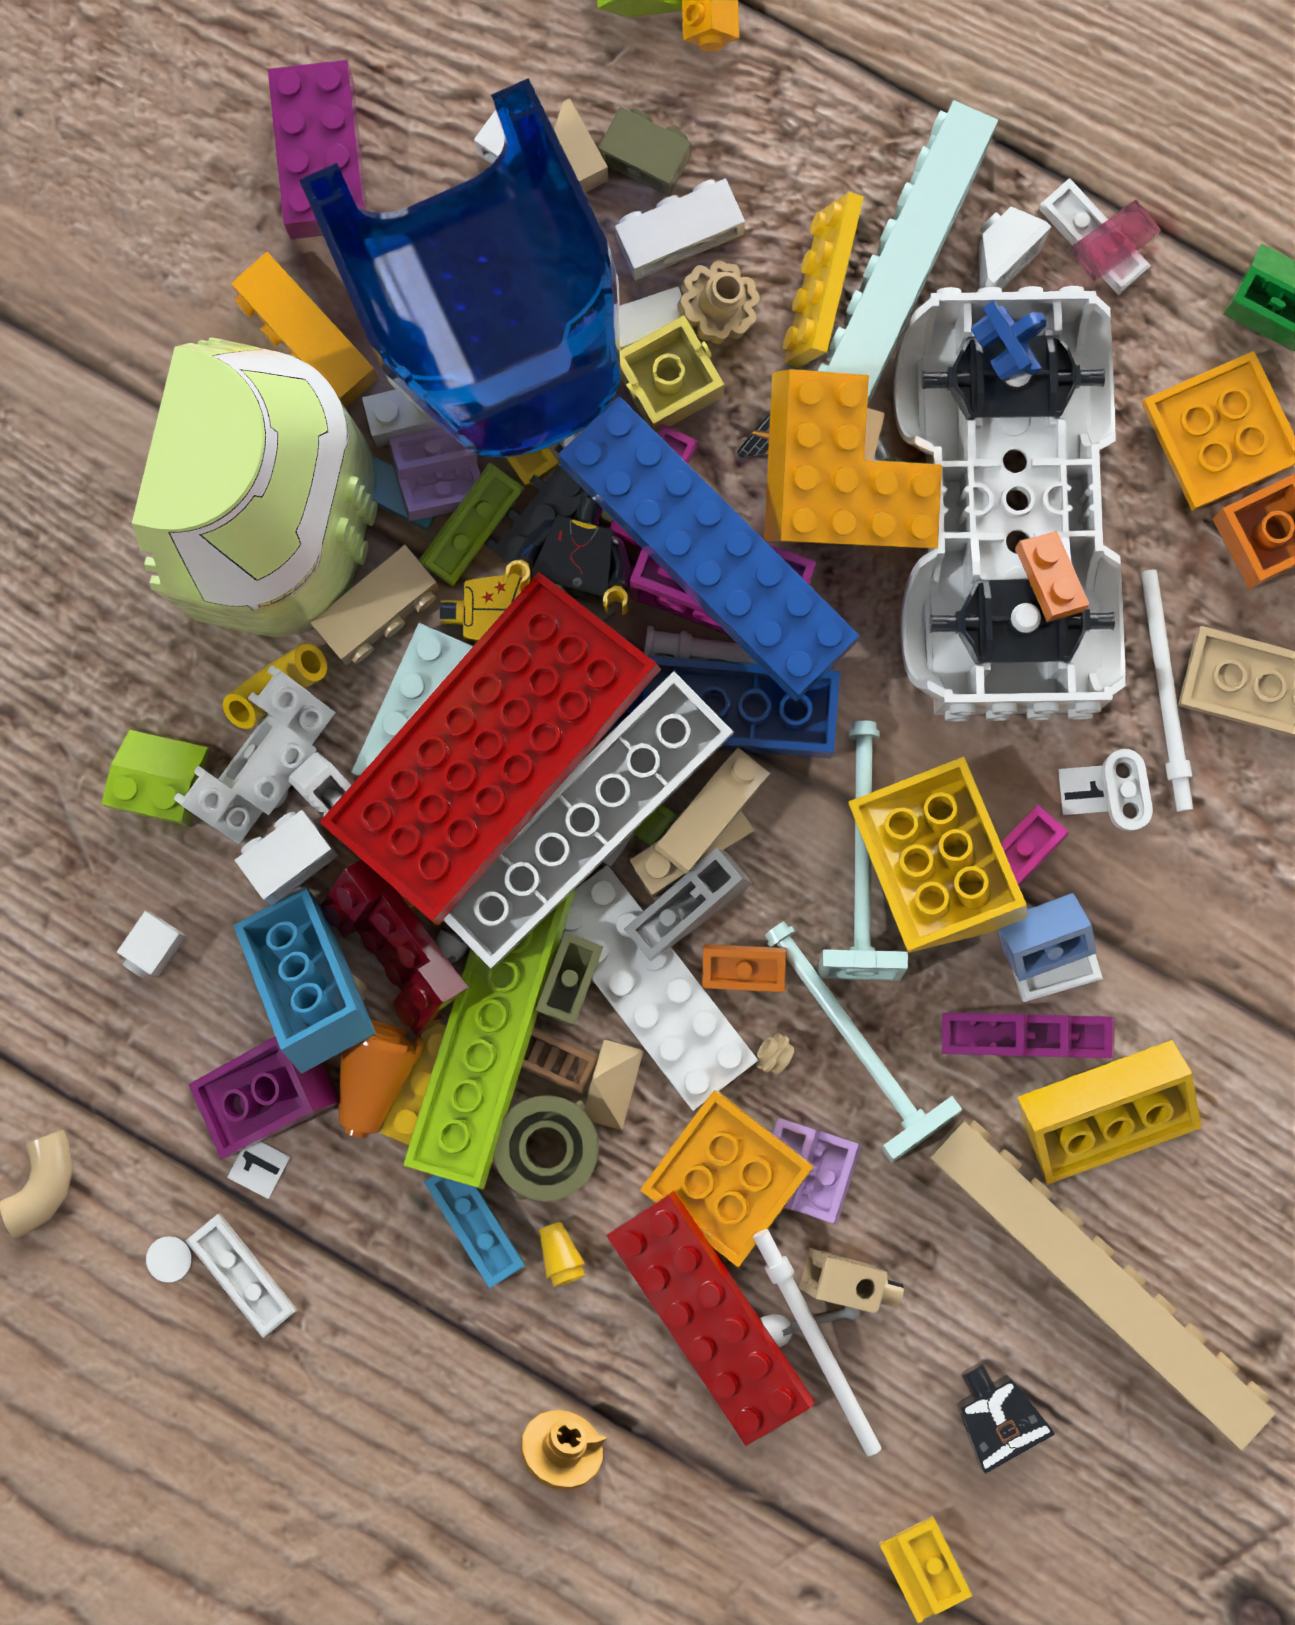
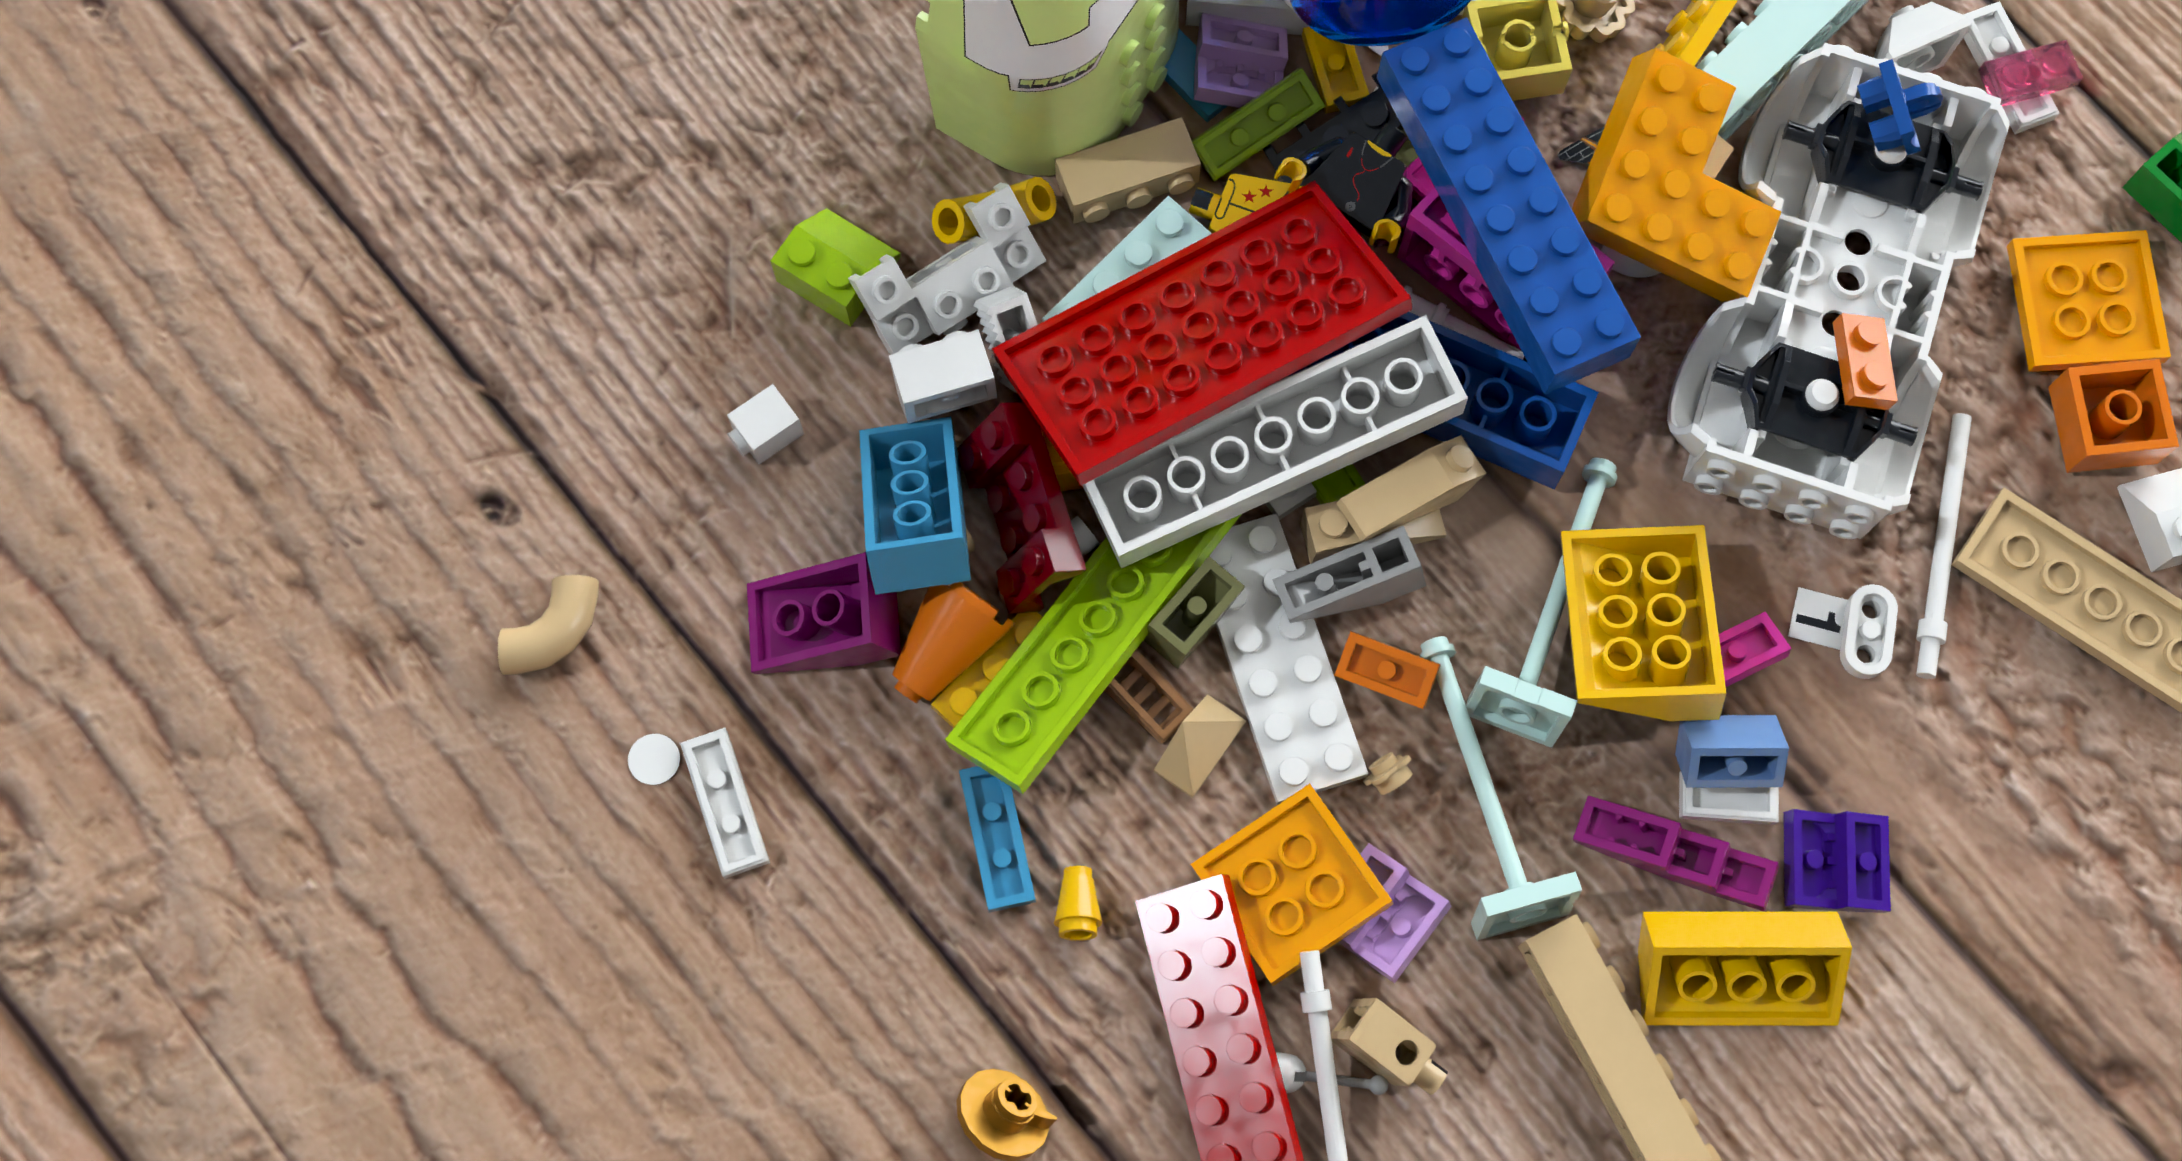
camera: 15 degrees right, 10 degrees down
white sticker [227,1142,290,1199] -> none
olive piece [494,1095,599,1201] -> none
none -> dark purple slope [1783,809,1891,913]

